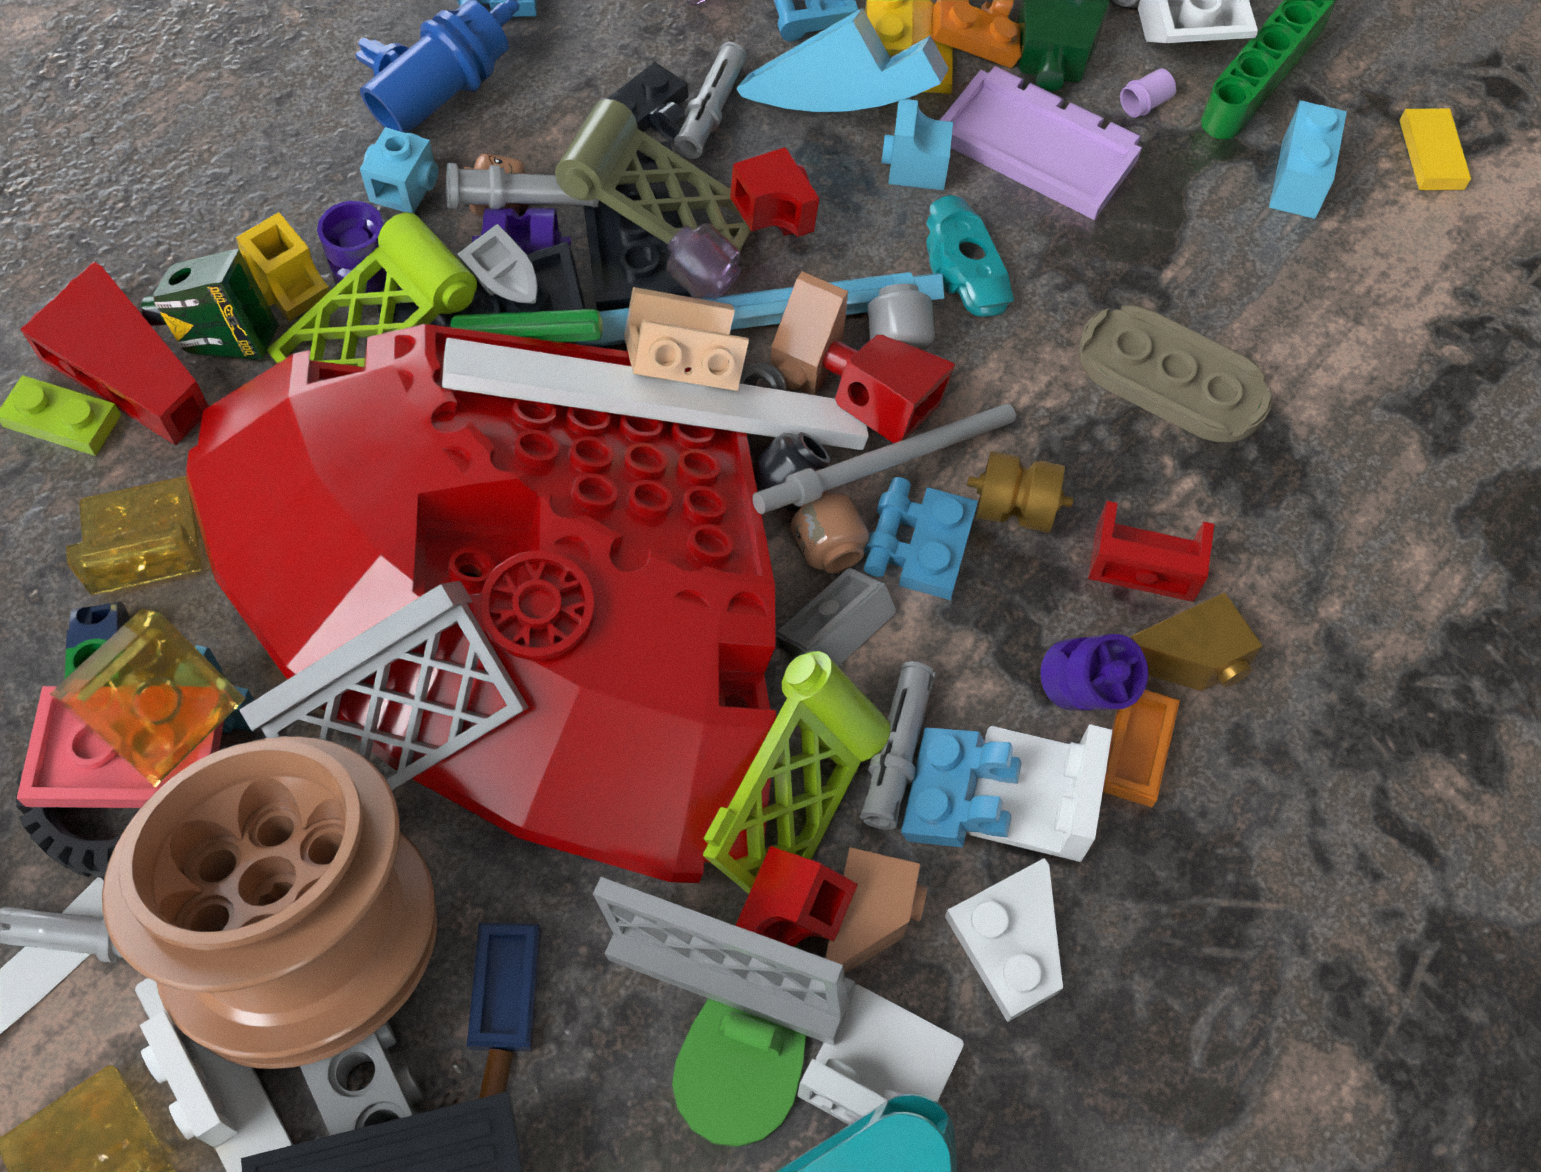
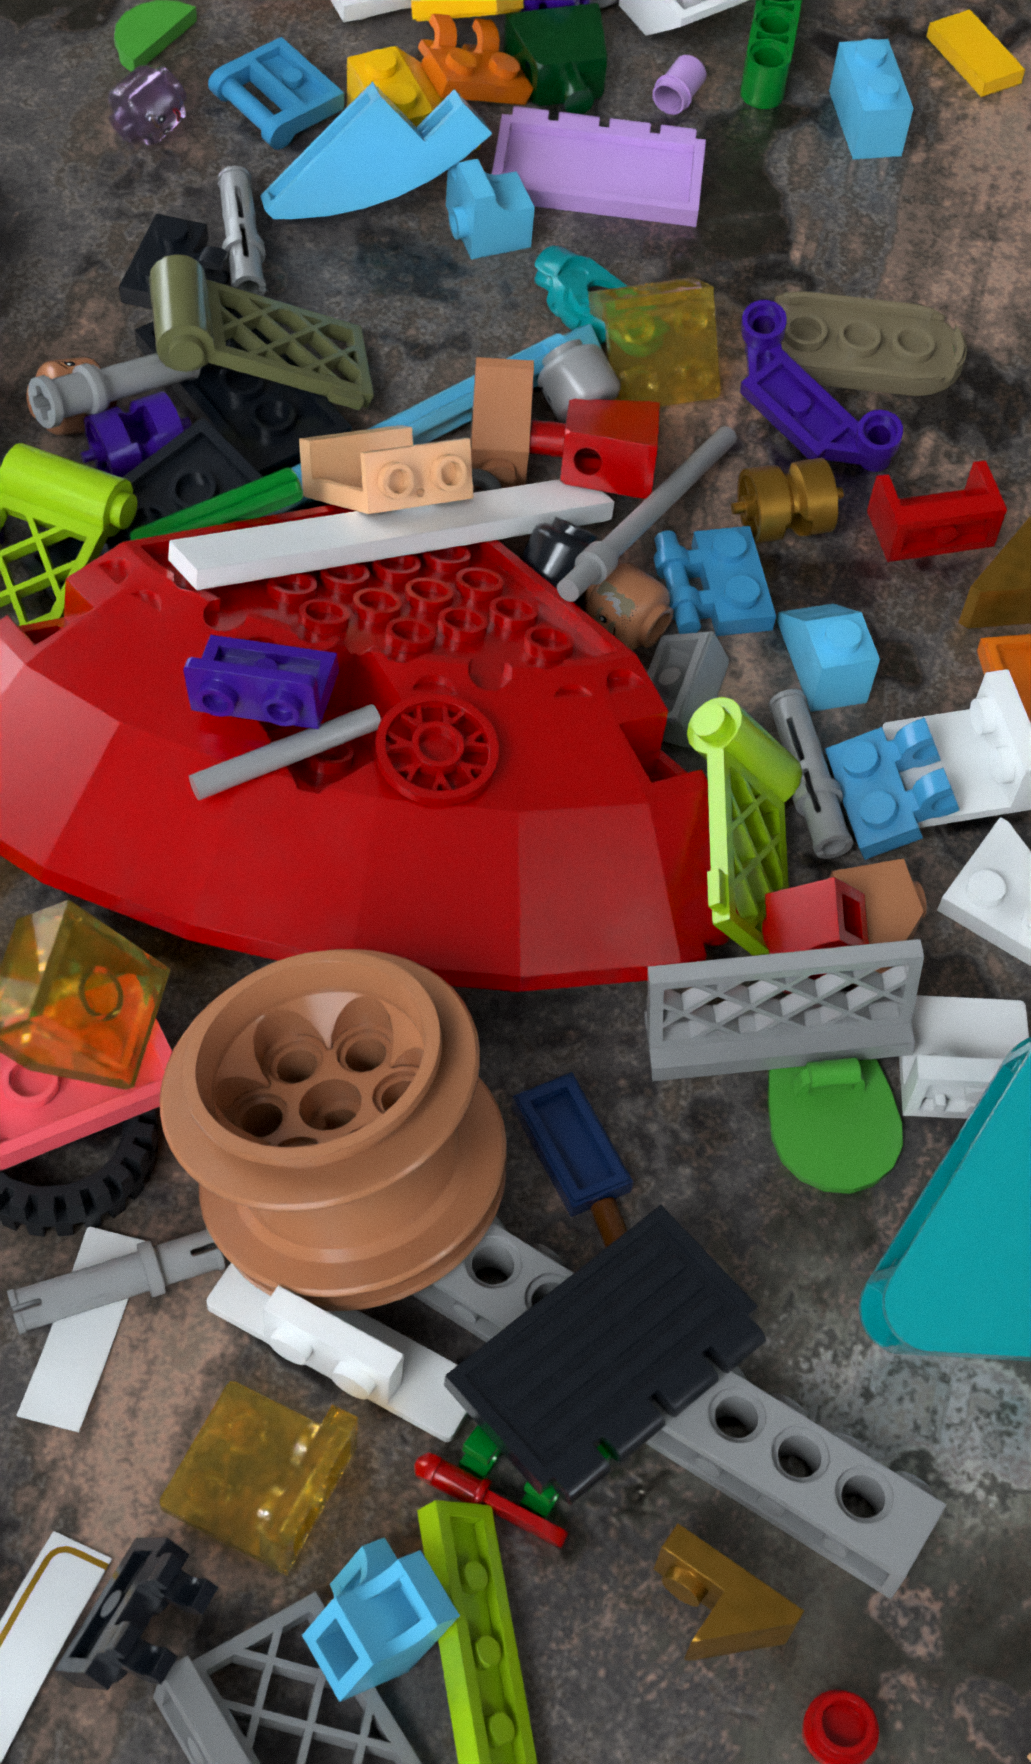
camera: 30 degrees left, 5 degrees down
light grey fence [239,581,529,790] -> none
light grey plate [457,224,538,303] -> none
clear purple head [667,223,742,300] -> none
red brick [730,147,820,237] -> none
dark purple wheel [1041,634,1148,711] -> none
none -> dark purple bracket [183,635,339,729]
none -> light grey bar [189,704,381,800]
none -> clear yellow bracket [588,277,721,406]
none -> dark purple plate [740,300,903,472]
none -> medium azure slope [776,603,880,712]

